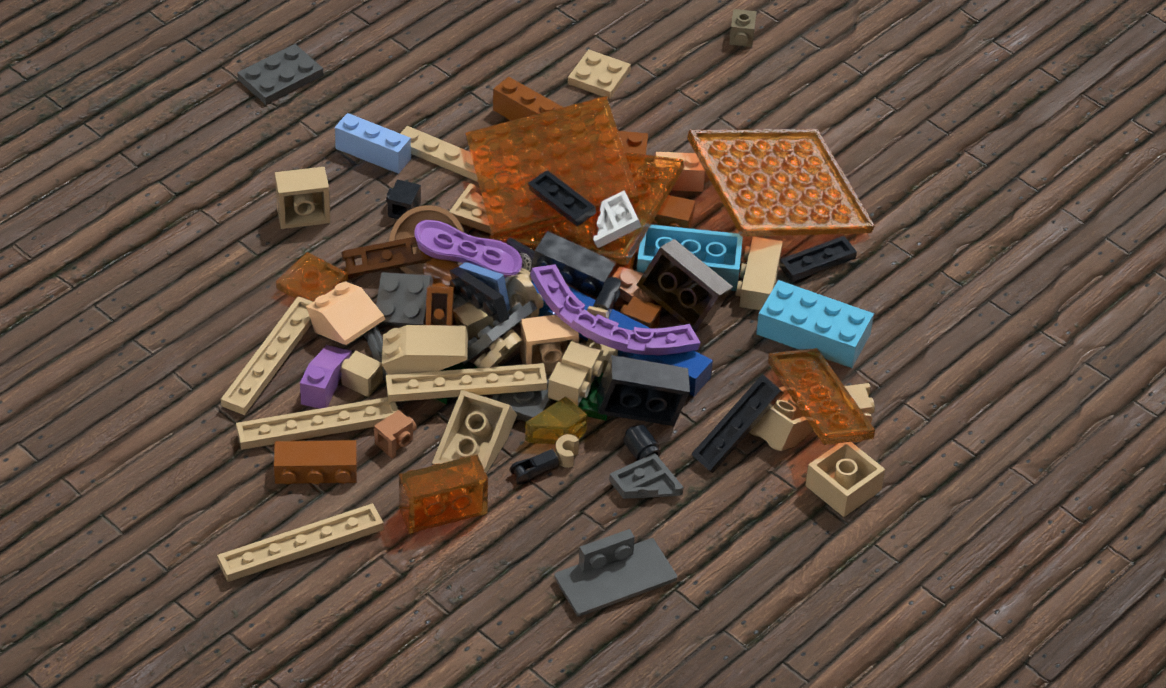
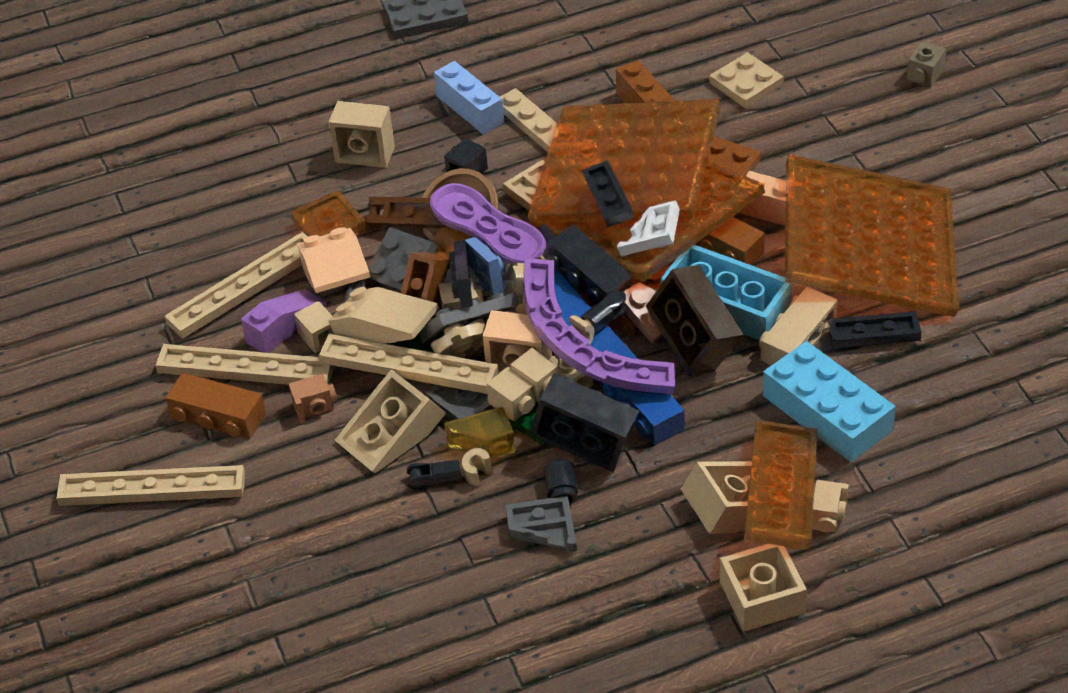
camera: 30 degrees right, 0 degrees up
clear orange brick [399,454,488,534] -> none
dark grey bracket [554,529,677,617] -> none
dark orange brick [620,296,661,329] -> none
black plate [691,374,784,473] -> none

